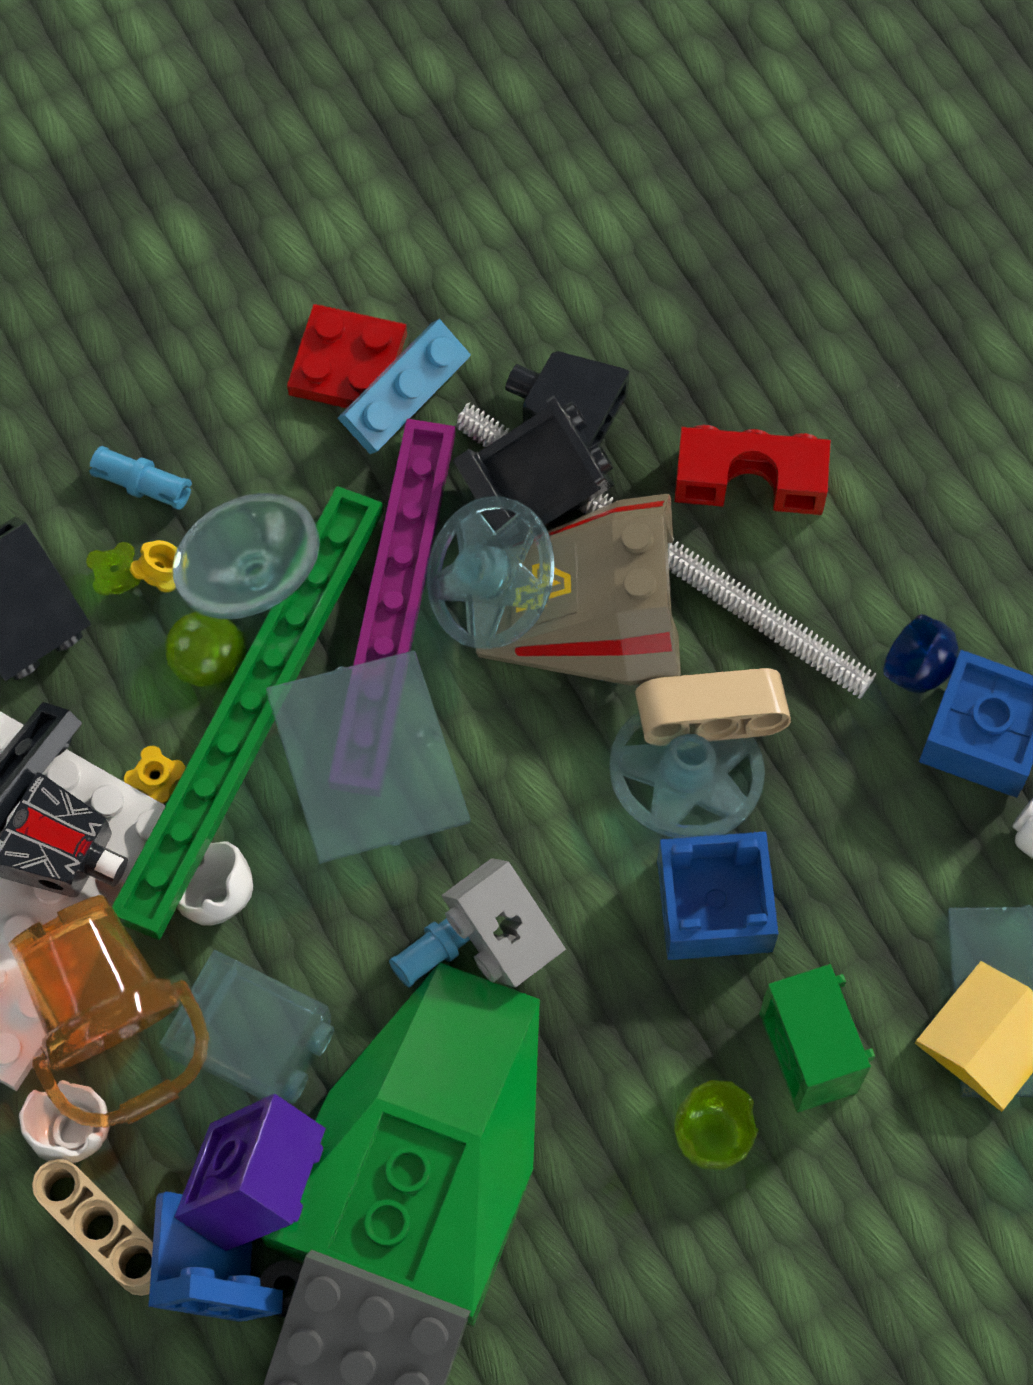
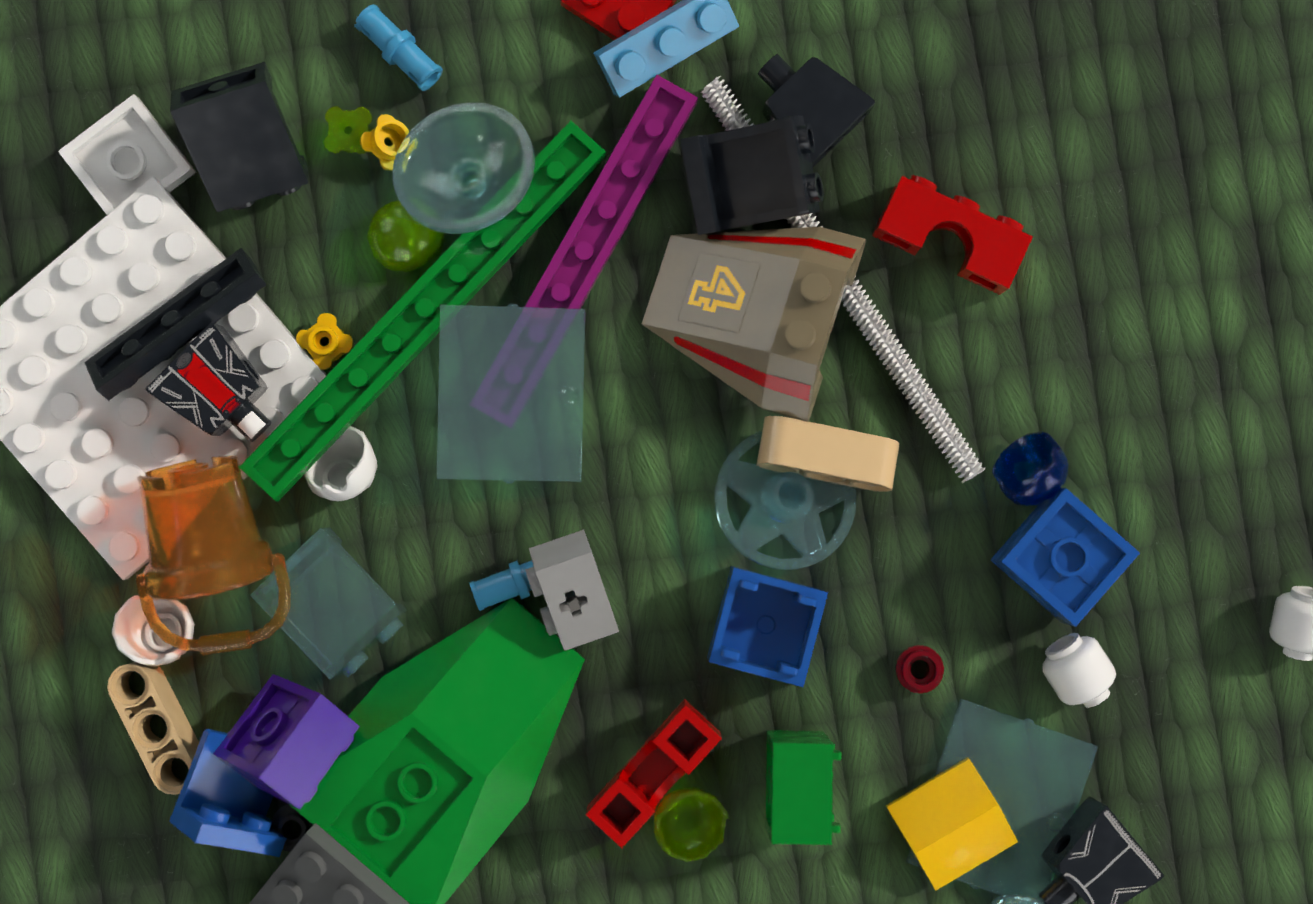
camera: 20 degrees right, 20 degrees up
clear light blue wheel [427,496,555,649] -> none
none -> red arch [586,699,722,848]
none -> dark red plate [895,645,944,693]

